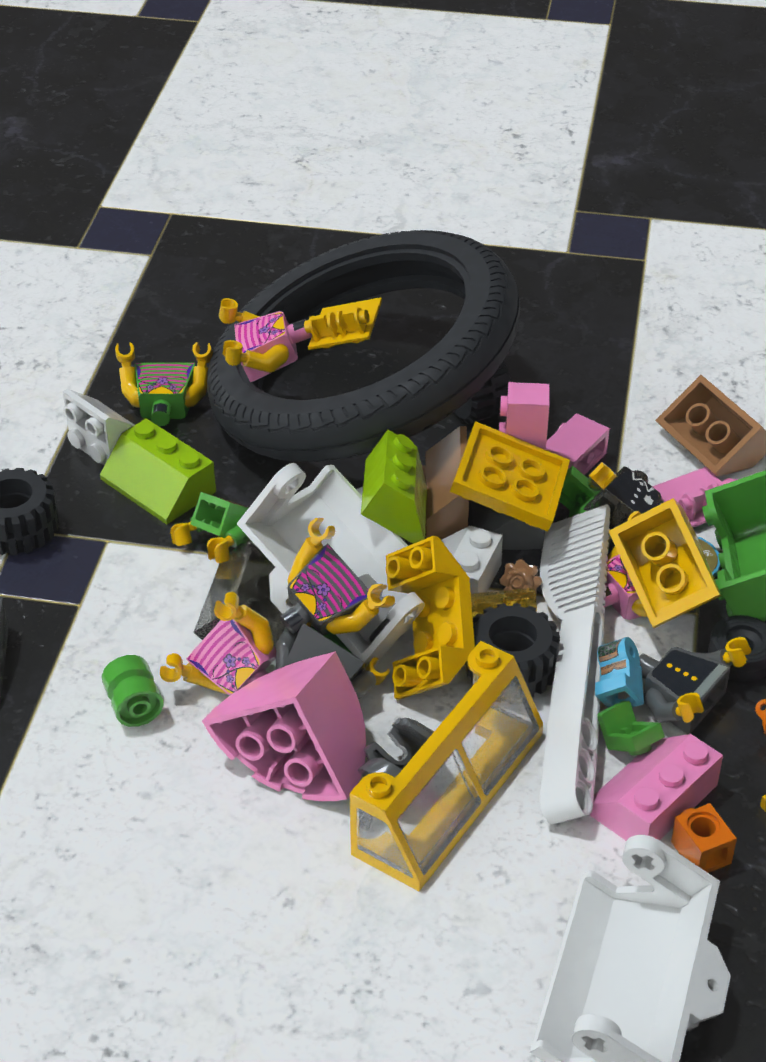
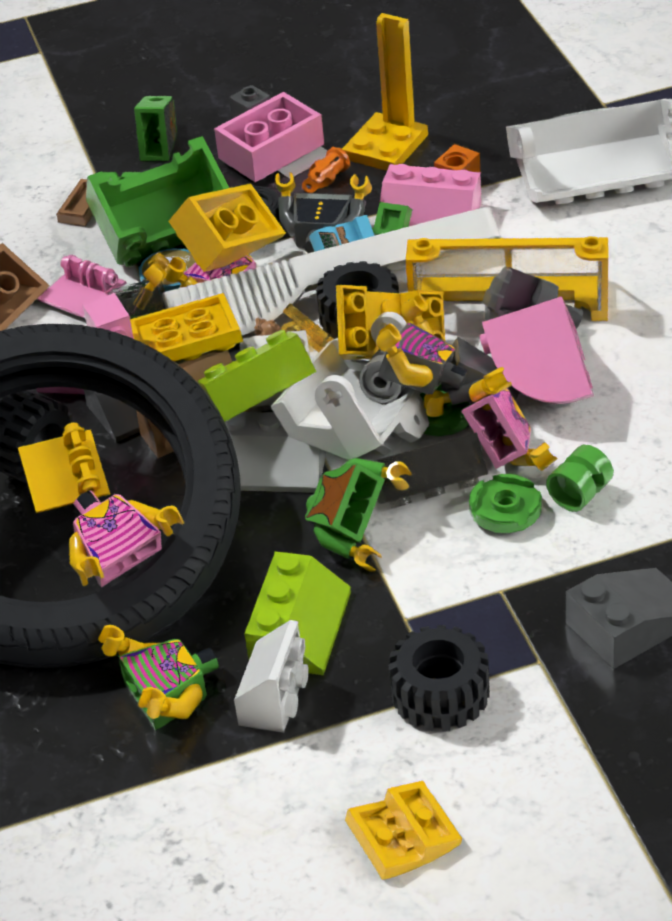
camera: 115 degrees left, 0 degrees up
none -> bright green plate [469,474,542,533]

